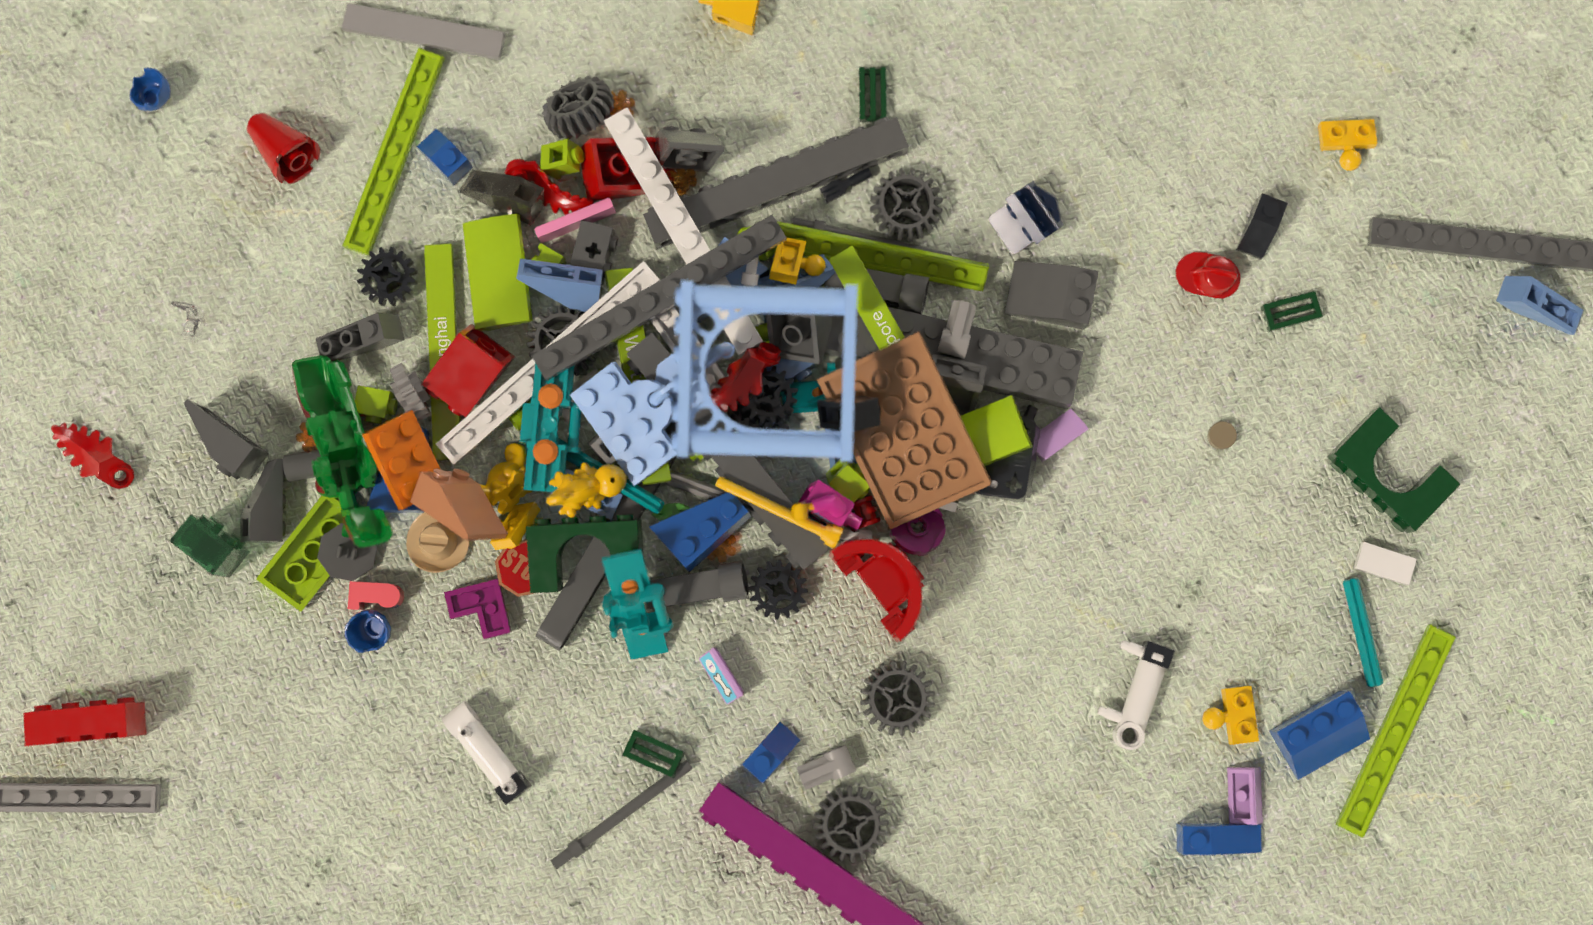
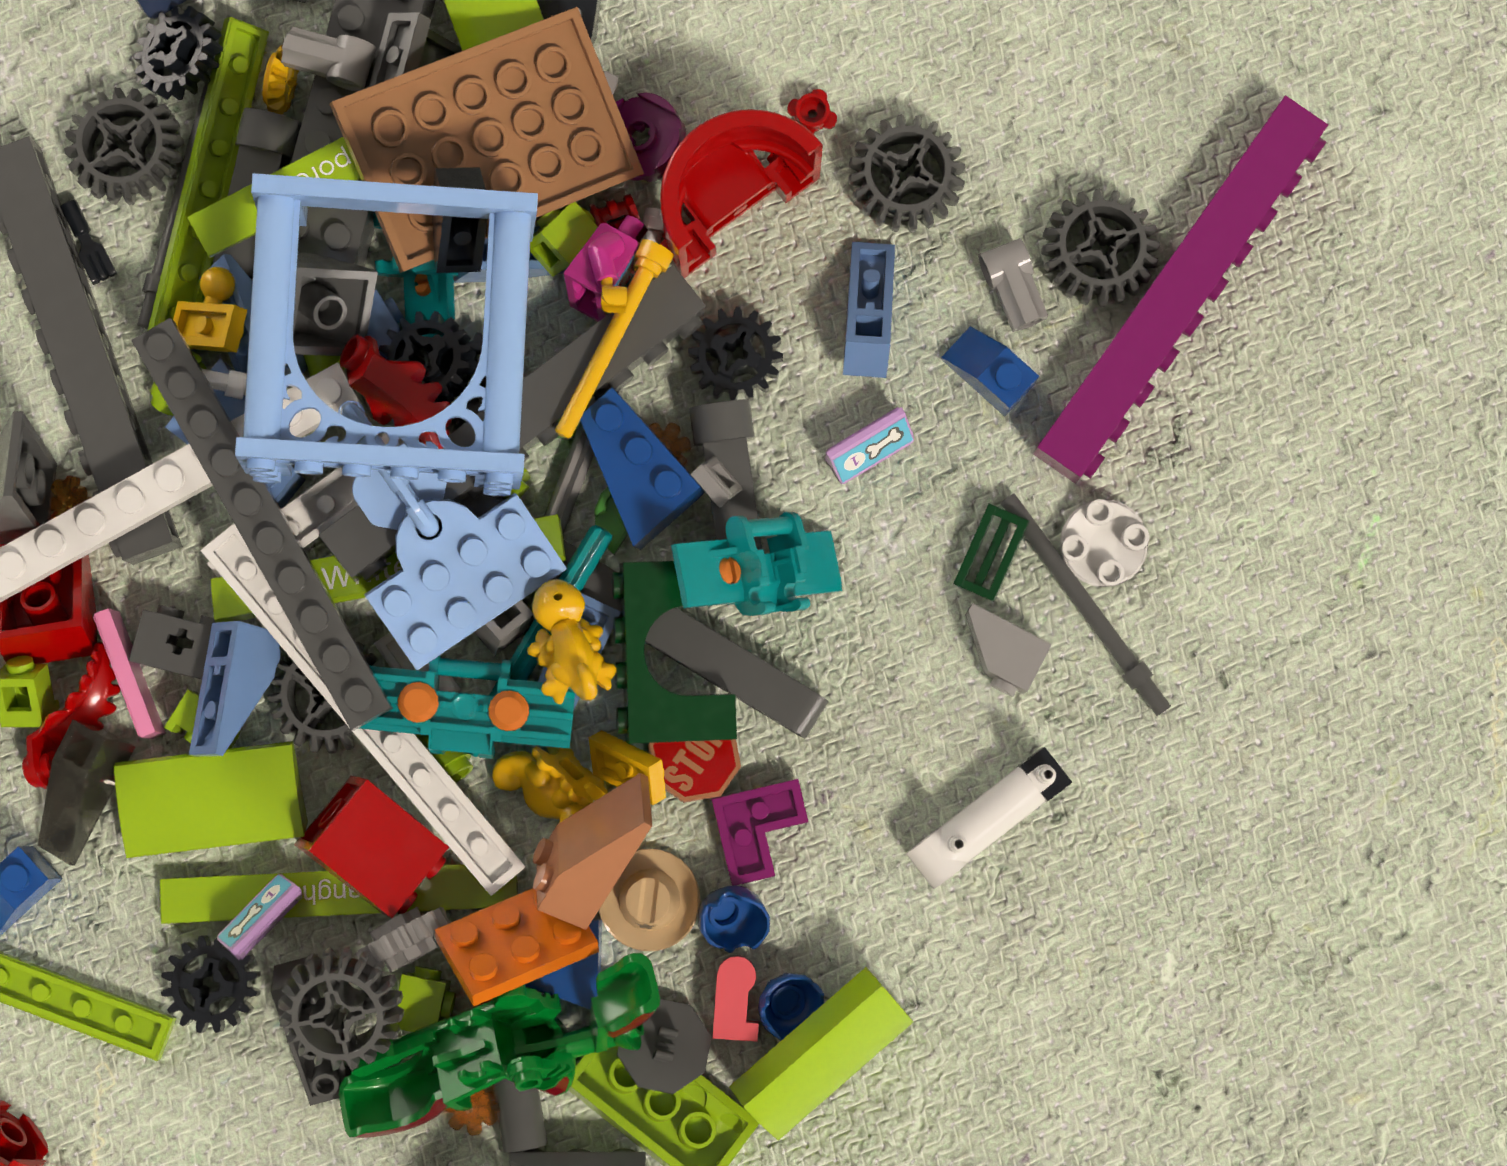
camera: 90 degrees left, 0 degrees up
none -> black gear [133,6,223,100]
none -> slope [217,874,303,960]
none -> yellow gear [262,45,299,115]
none -> dark grey gear [278,946,404,1072]
none -> light grey tile [691,456,743,508]
none -> blue hair [698,885,770,953]
none -> lime slope [729,967,913,1140]
none -> red plate [787,89,837,134]
none -> medium blue slope [843,242,895,378]
none -> light grey slope [965,603,1052,697]
none -> white dish [1060,499,1149,587]

